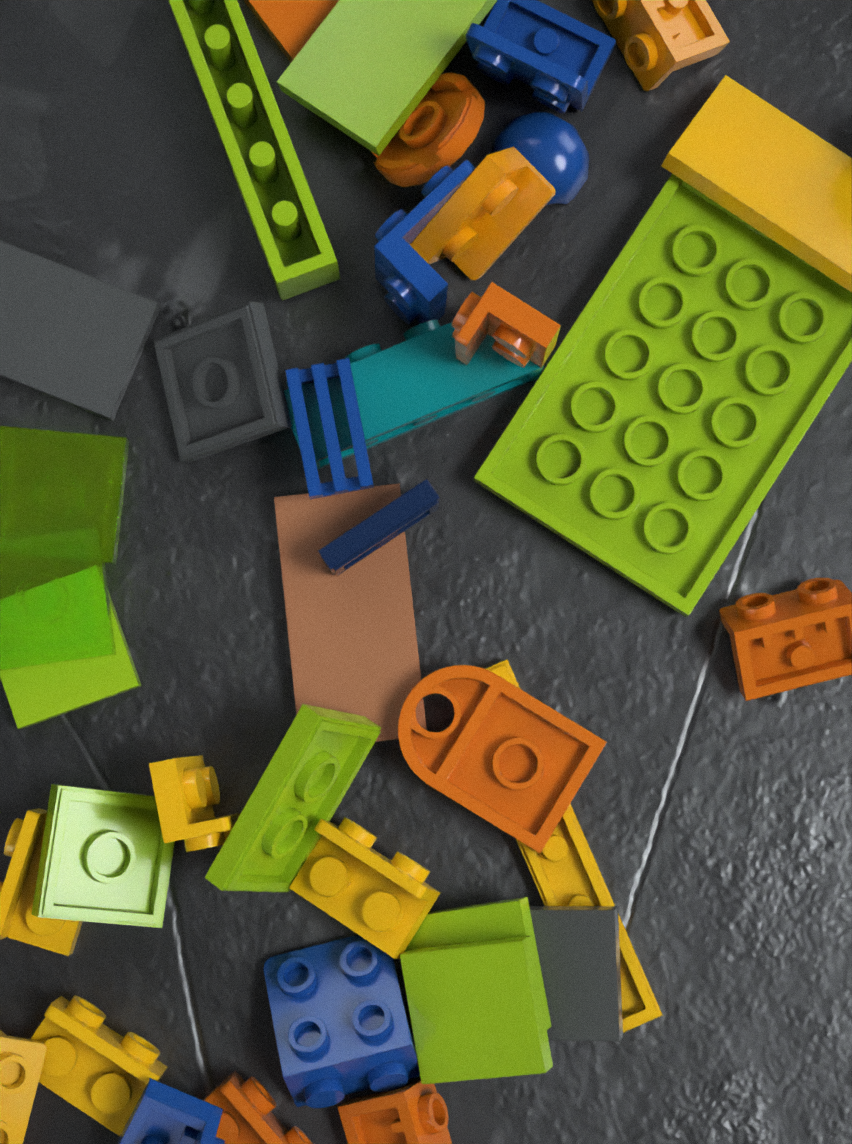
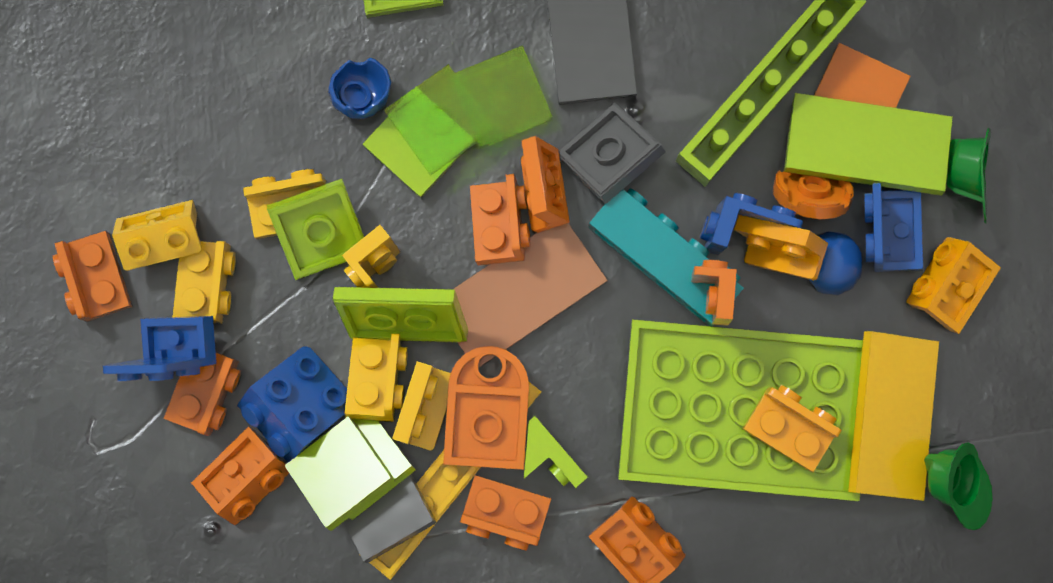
camera: 65 degrees right, 0 degrees up
blue tile [285,358,374,500] -> none
dark blue tile [318,479,440,576] -> none
none -> yellow bracket [392,361,451,451]
none -> orange bracket [460,475,551,551]
none -> orange bracket [470,174,531,266]
none -> orange bracket [521,136,570,233]
none -> lime slope [524,416,588,488]
none -> light orange bracket [742,385,842,472]

